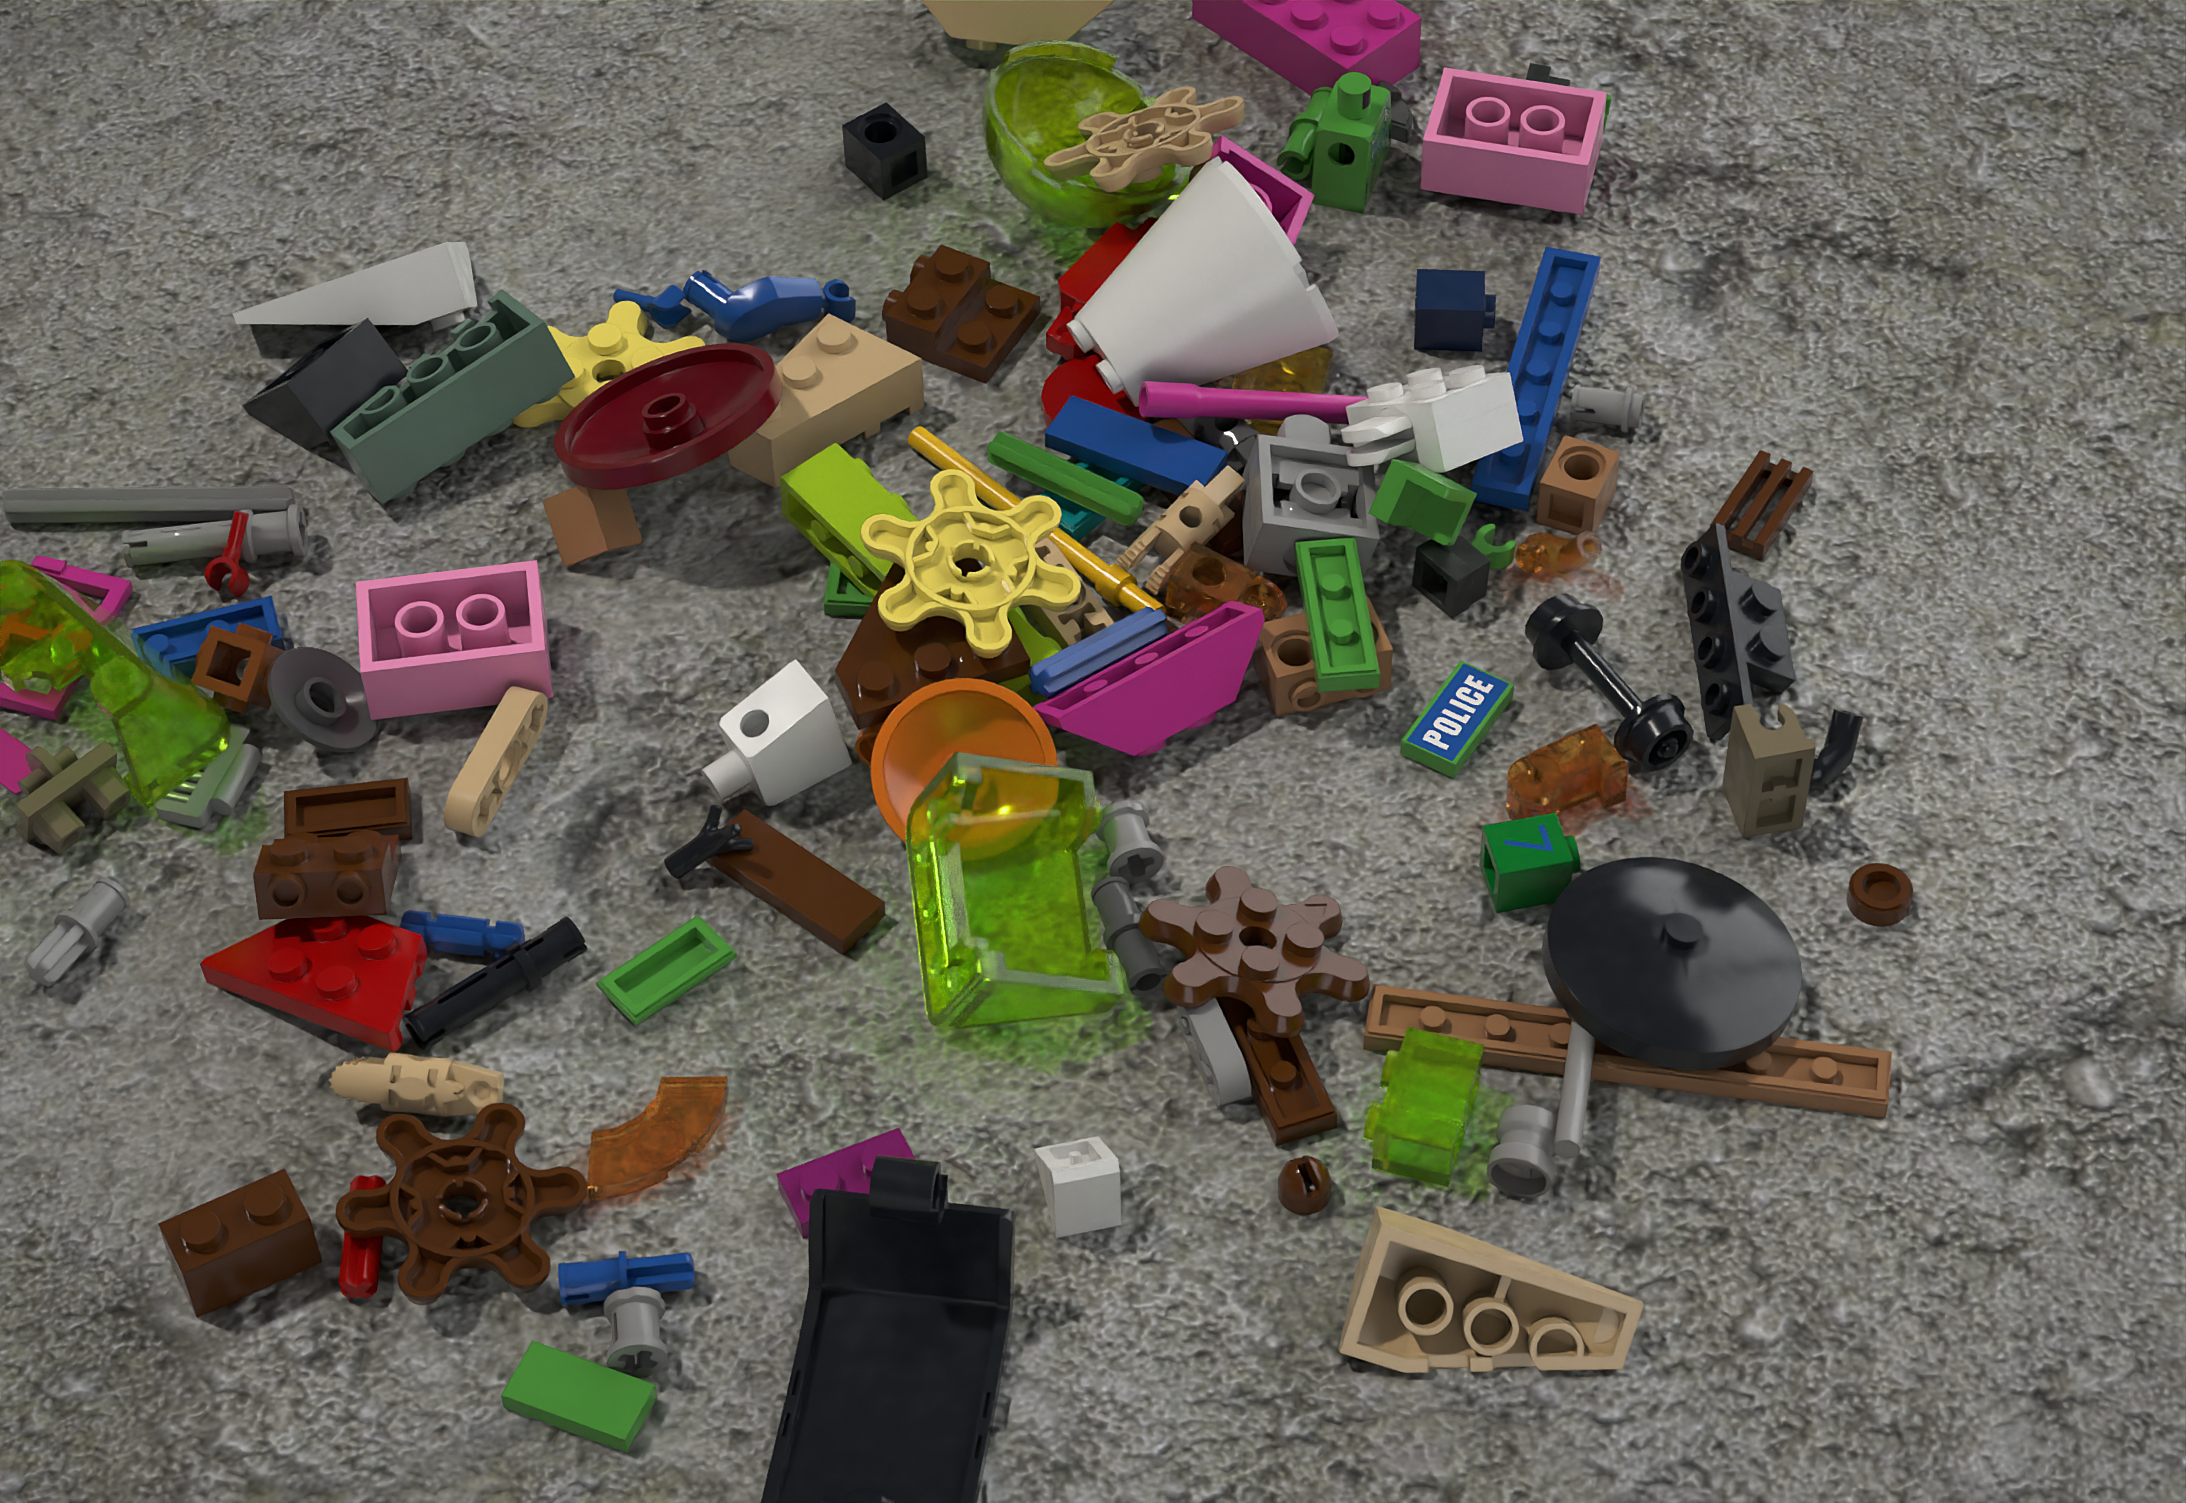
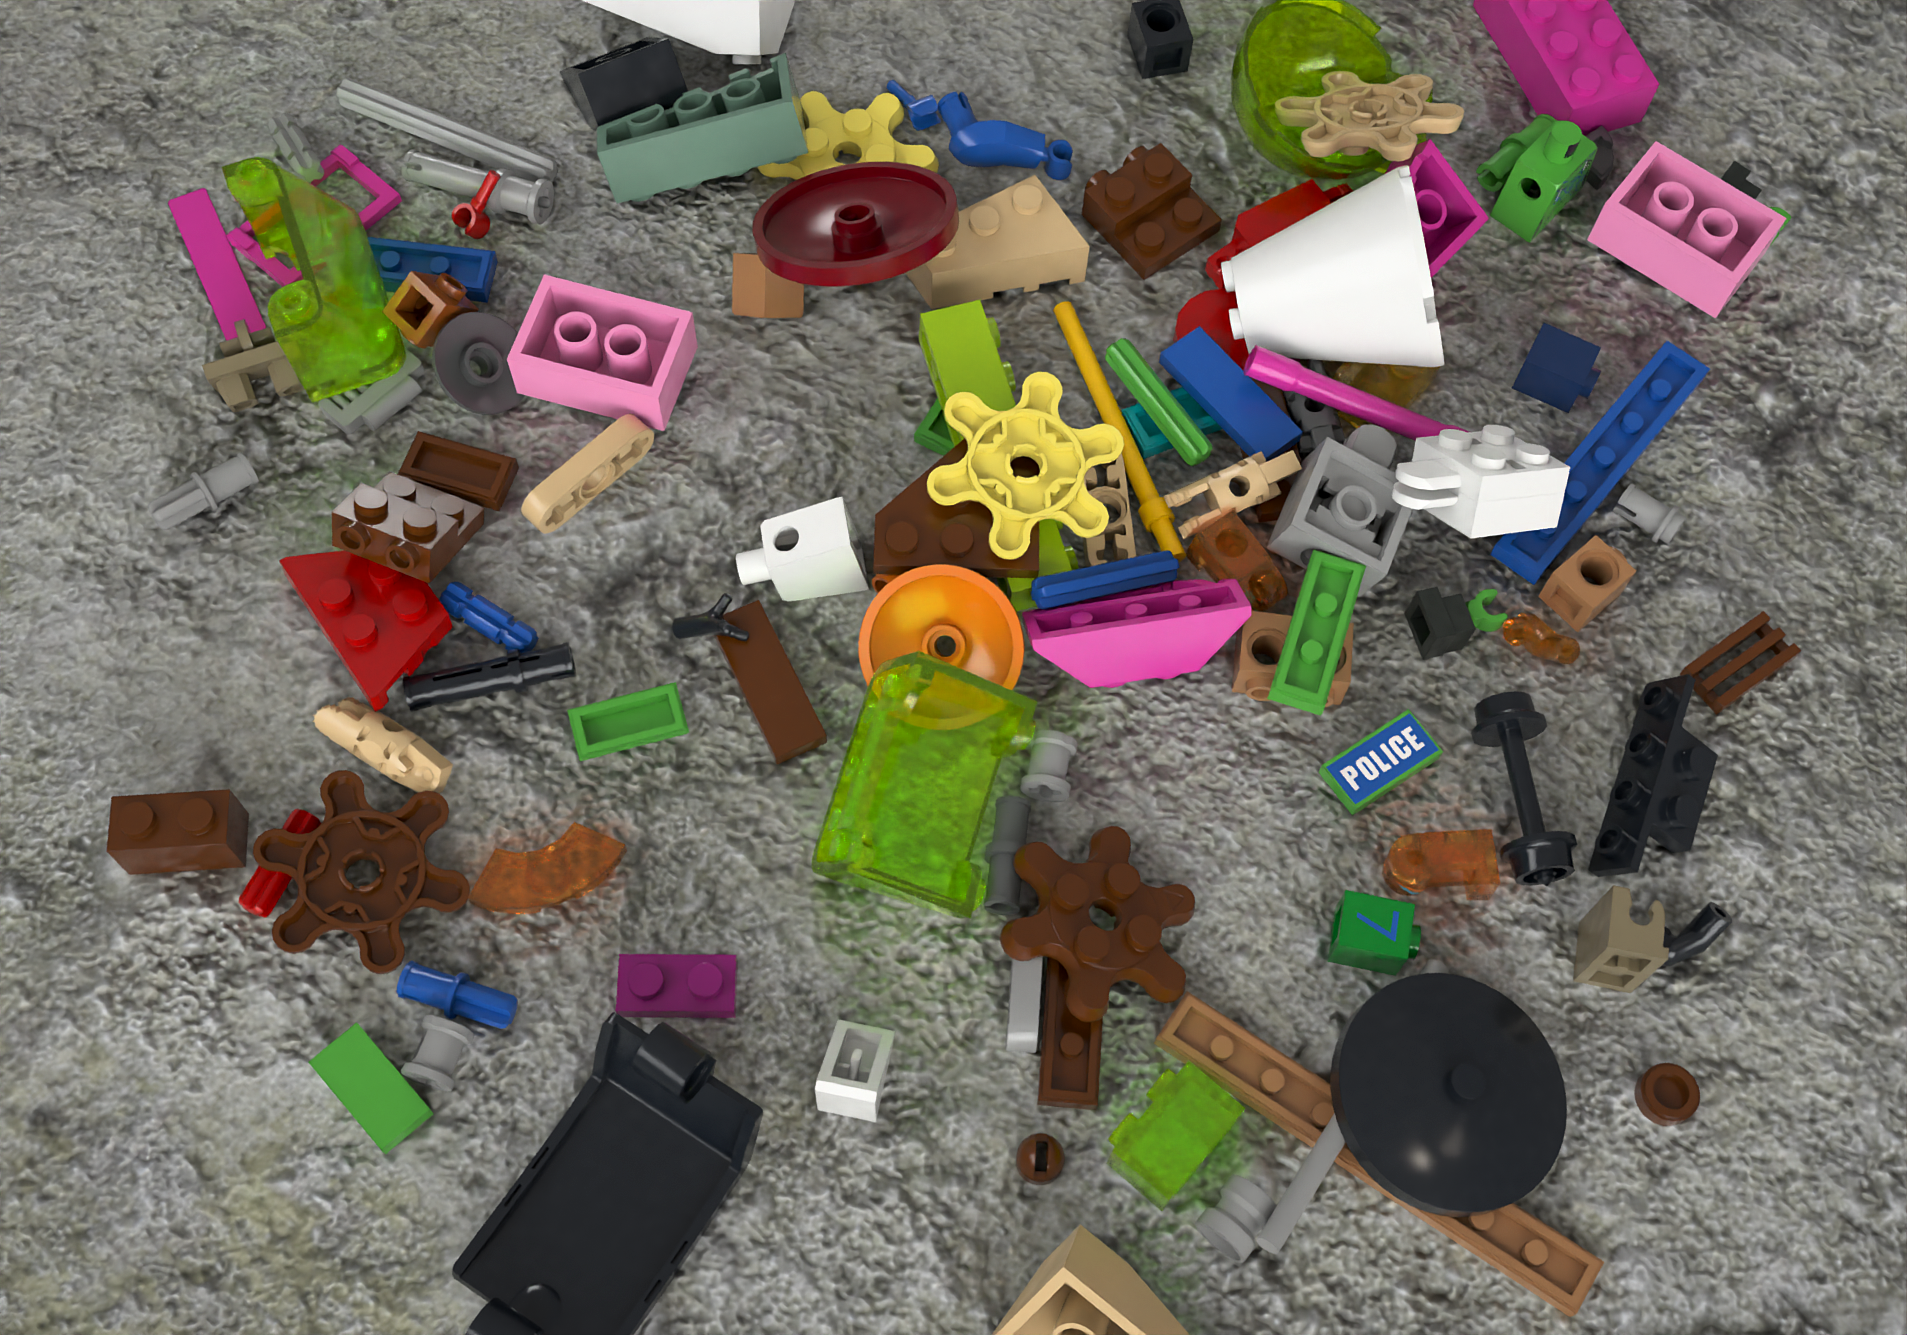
camera: 20 degrees right, 15 degrees up
bright green panel [1368,459,1477,546] -> none

